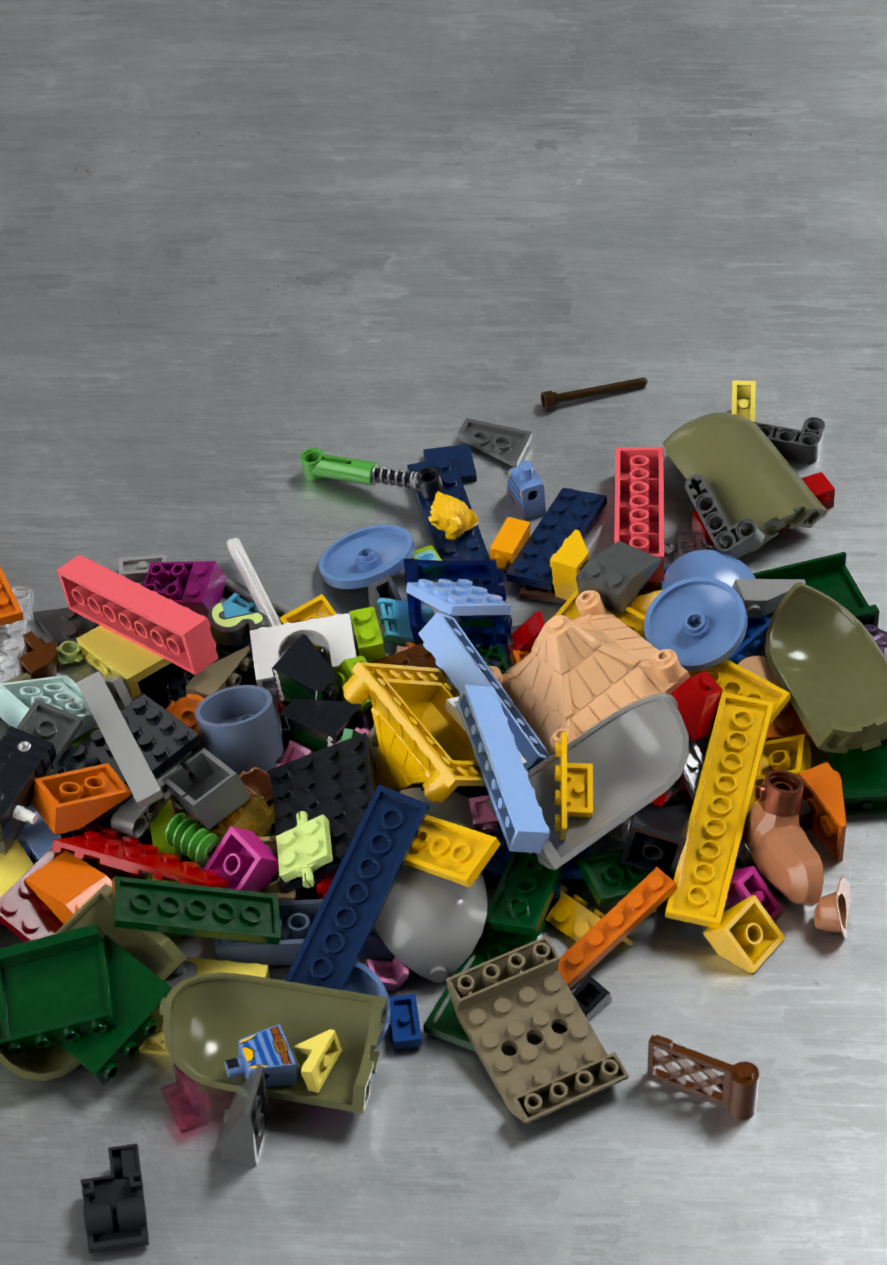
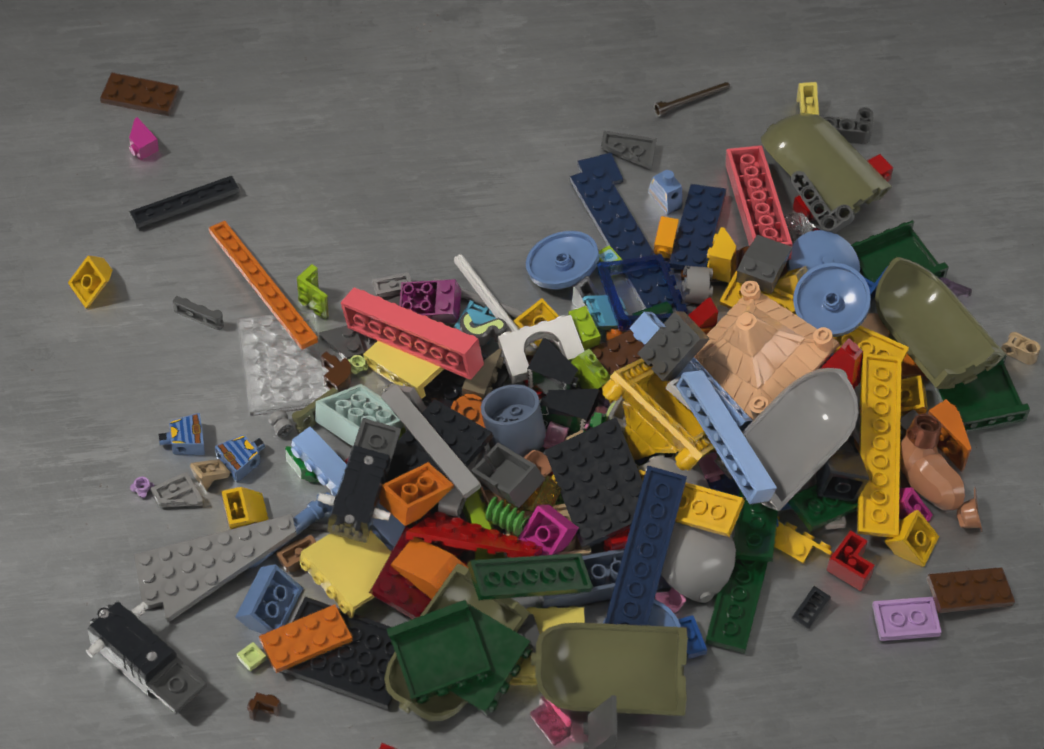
camera: 15 degrees left, 10 degrees up
torso [224,1024,297,1087] -> none
yellowish green plate [276,811,333,888] -> none
light yellow slope [293,1029,342,1093] -> none
piece [300,448,445,500] -> none
light blue plate [406,579,512,616] -> none
yellow hair [428,491,479,540] -> none
dark tan slope [446,936,629,1124] -> none
yellow bracket [554,732,593,840] -> none
orange plate [558,867,678,989] -> none
reddish brown piece [647,1035,760,1120] -> none
light grey slope [732,579,806,618] -> none
none -> lime bracket [297,264,329,319]
none -> dark grey piece [637,311,710,381]
none -> light grey brick [682,266,713,304]
none -> red brick [826,530,875,591]
none -> lavender plate [872,597,942,641]
none -> reddish brown plate [926,567,1015,613]

